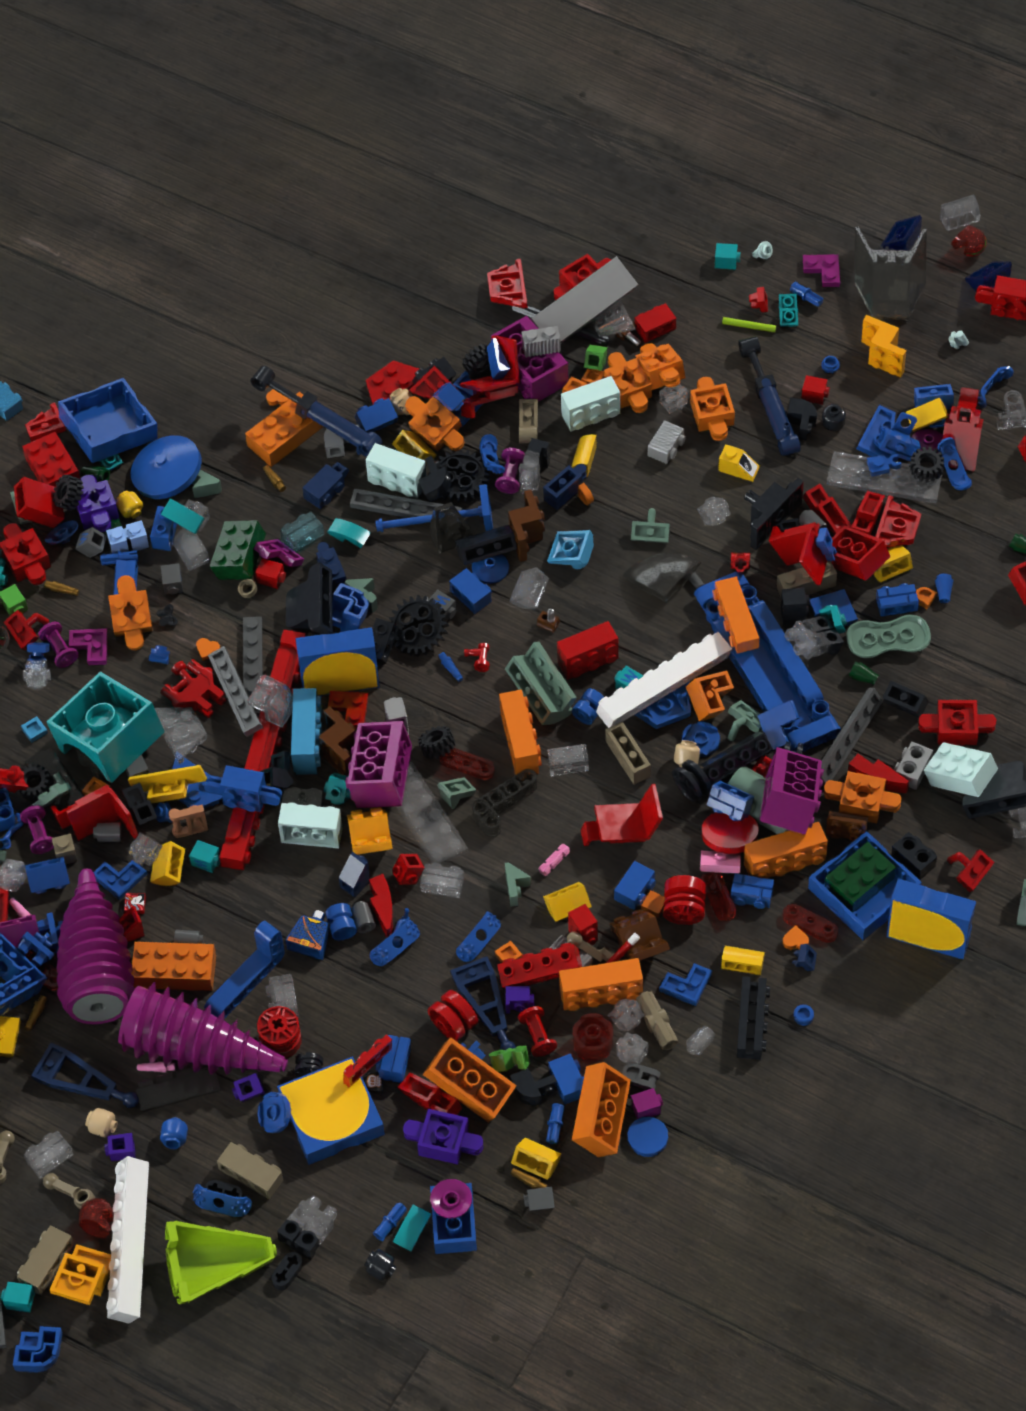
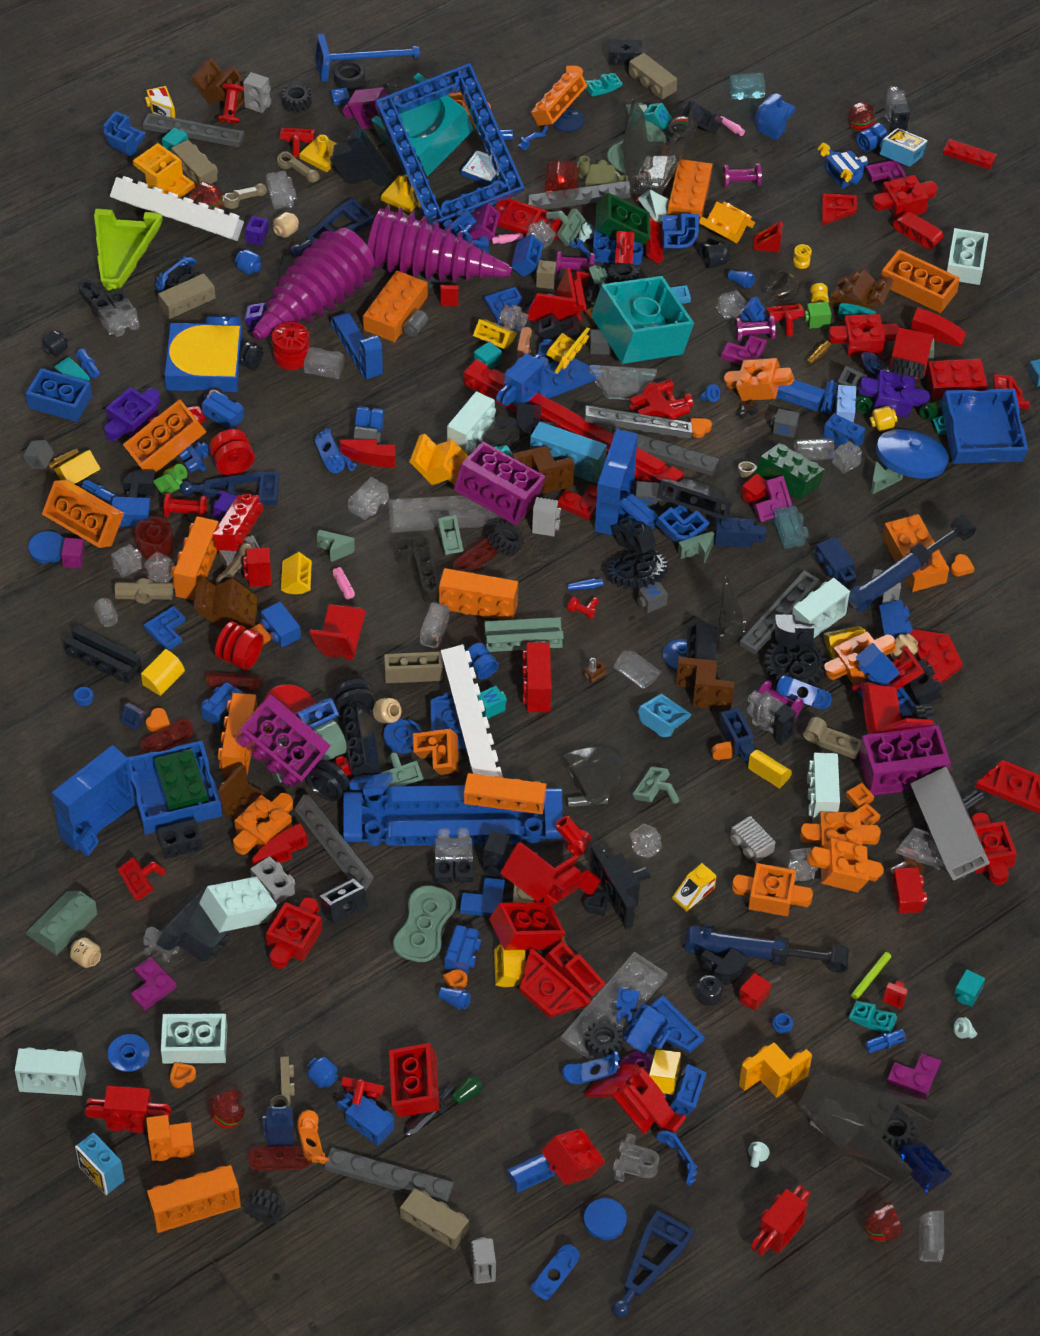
camera: 110 degrees right, 5 degrees down
tile [124,893,146,914] -> none
teal slope [161,498,205,534] -> none
clear brick [247,675,293,727] -> none
pearl gold animal [263,465,286,492] -> none
blue torso [286,910,329,960] -> none
teal slope [327,518,371,548] -> none
dark blue slope [339,852,370,898] -> none
red plate [343,1034,392,1088] -> none
blue tile [376,484,493,532] -> none
red brick [392,854,425,885] -> none
magenta dish [430,1179,472,1219] -> none
blue brick [449,568,492,614] -> none
blue piece [456,911,501,962] -> none
blue slope [487,338,510,380] -> none
orange tile [495,941,522,963] -> none
light grey brick [522,326,561,358] -> none
bright green brick [584,345,608,371] -> none
red bar [606,933,640,963] -> none
dark grey plate [622,1063,661,1091] -> none
bright pink plate [700,851,741,873] -> none
dark grey brick [799,510,828,533] -> none
red slope [803,484,852,535] -> none
blue plate [816,527,837,562] -> none
teal bracket [819,605,847,634] -> none
dark green cone [849,662,879,685] -> none
clear blue slope [965,261,1012,291] -> none

